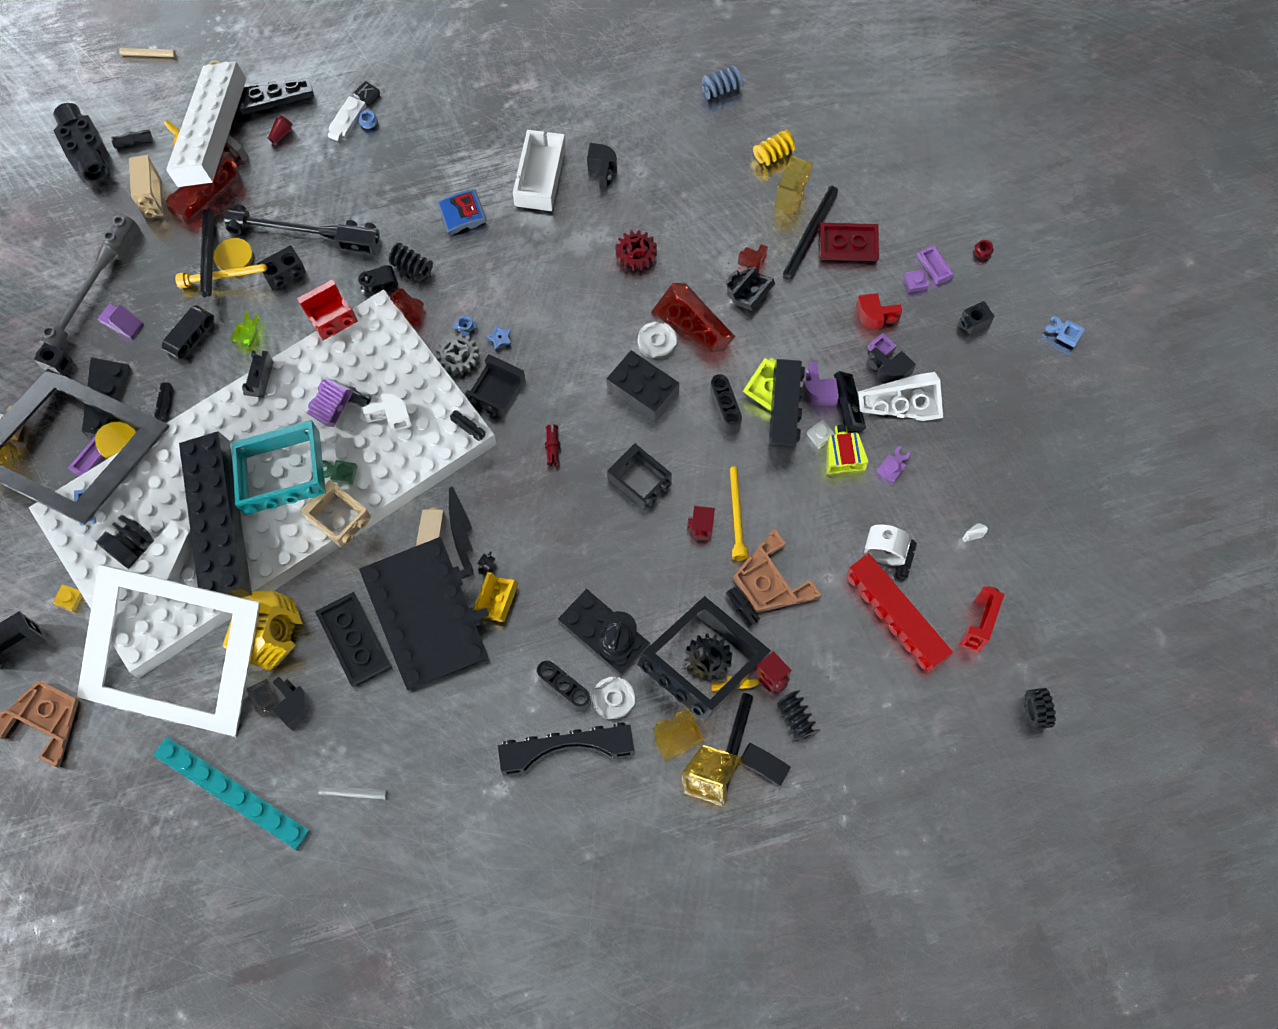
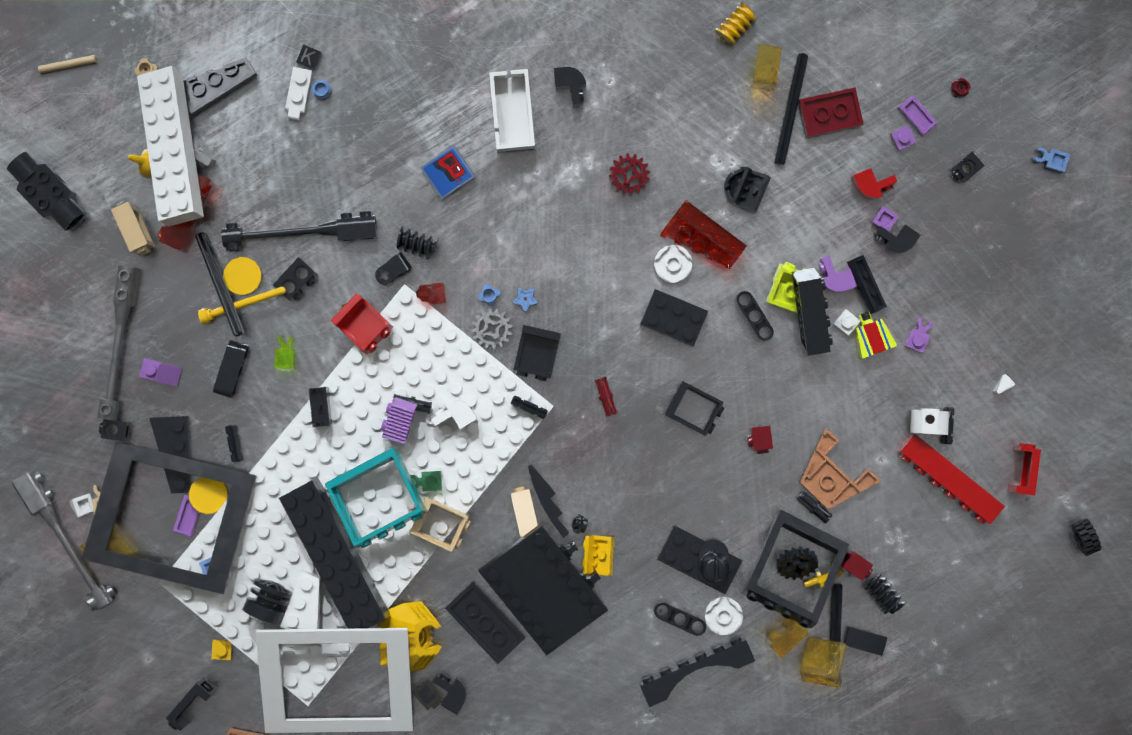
camera: 20 degrees left, 20 degrees up
black pin [111,129,153,148] -> none
dark red cone [267,115,293,145] -> none
yellow piece [730,466,749,561] -> none
clear red panel [738,244,768,272] -> none
white wedge [858,372,943,421] -> none

